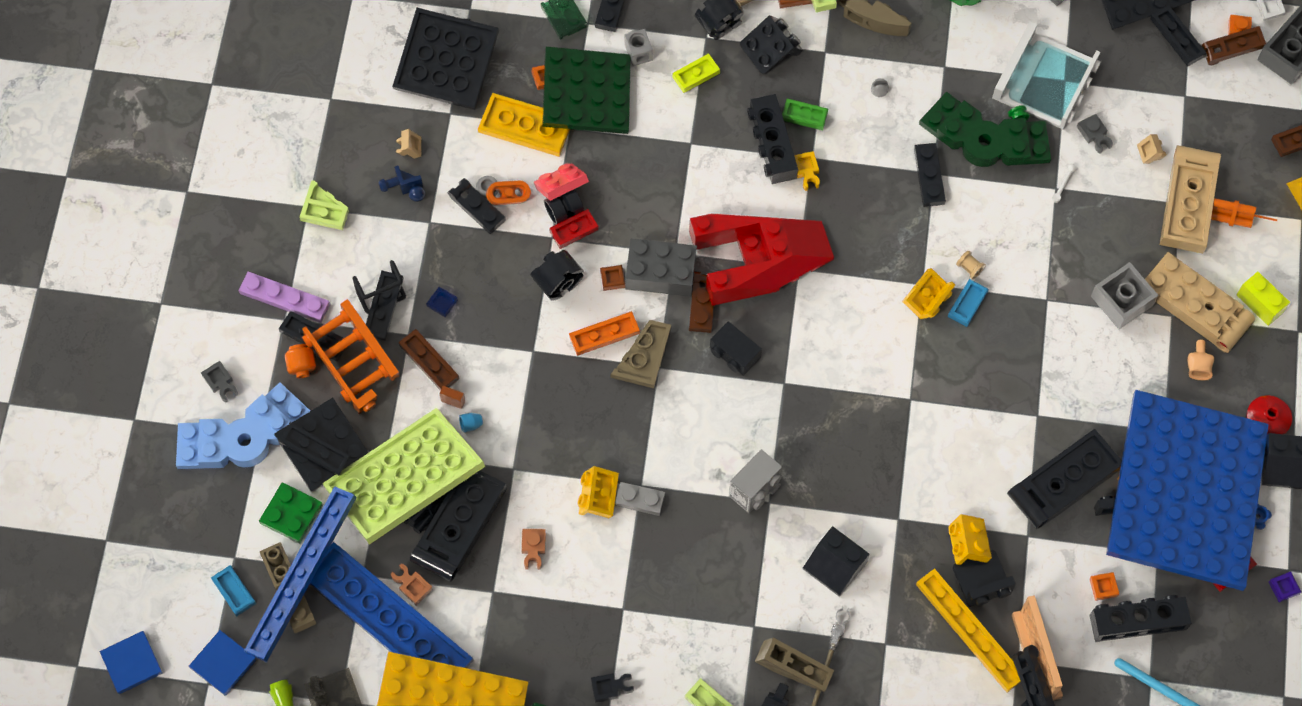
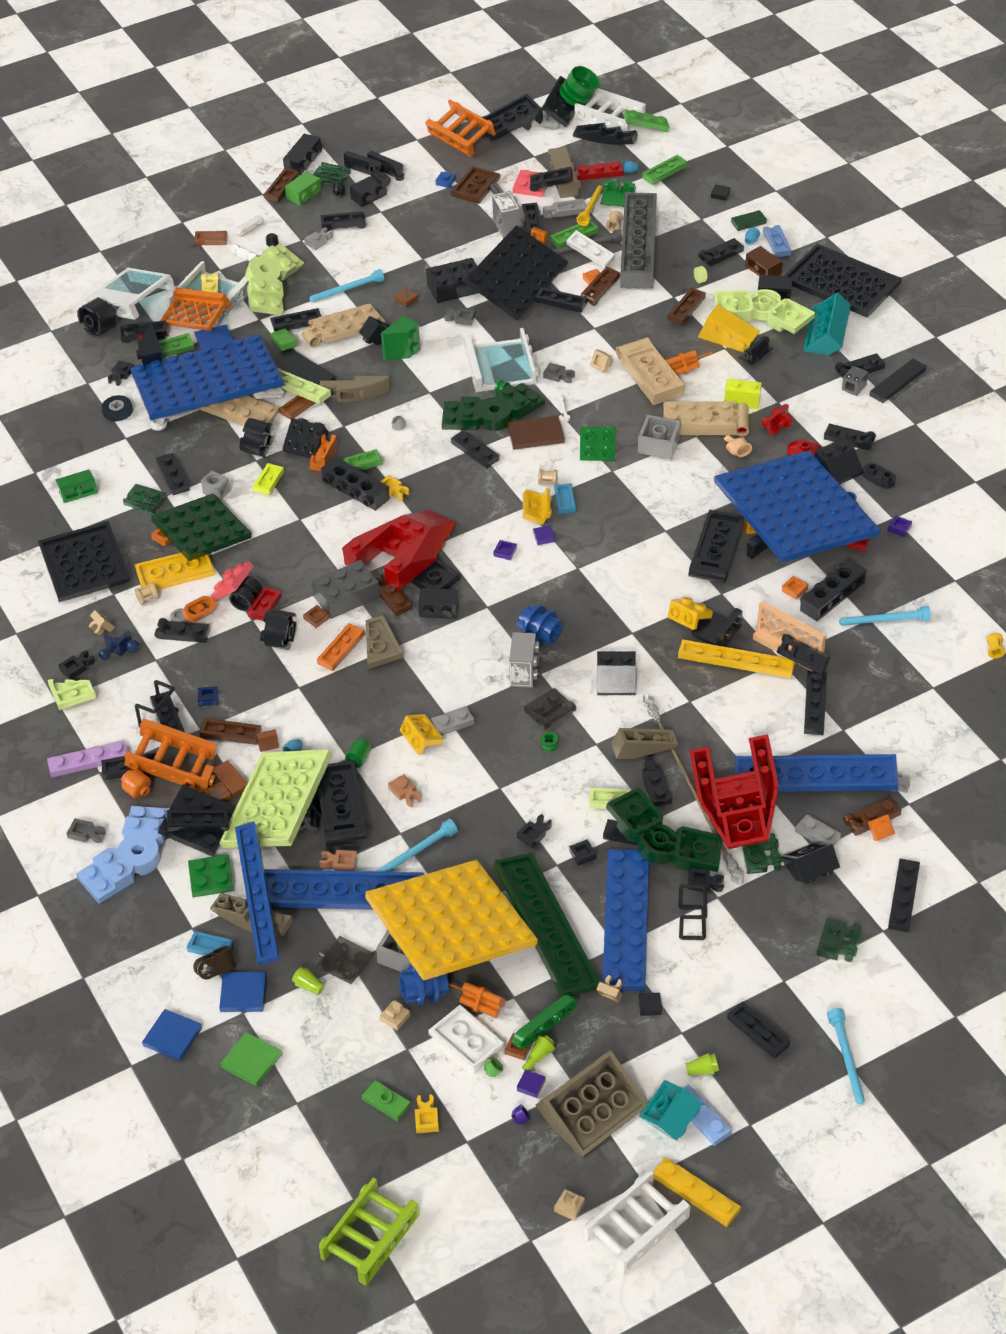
camera: 35 degrees left, 20 degrees down
none -> black plate [58,650,95,680]
none -> tan bush [135,583,158,605]
none -> dark brown piece [193,946,237,980]
none -> dark orange tile [204,782,232,802]
none -> dark orange tile [213,760,247,798]
none -> orange hinge [309,434,338,471]
none -> green brick [345,738,371,768]
none -> medium azure piece [377,819,458,872]
none -> black tile [411,559,461,589]
none -> dark purple tile [493,540,517,561]
none -> reddish brown tile [507,416,565,450]
none -> blue piece [517,605,562,646]
none -> clear smoke plate [524,688,577,730]
none -> dark purple tile [533,525,555,545]
none -> green bush [540,732,558,752]
none -> green hinge [580,426,616,461]
none -> red hips [761,404,792,436]

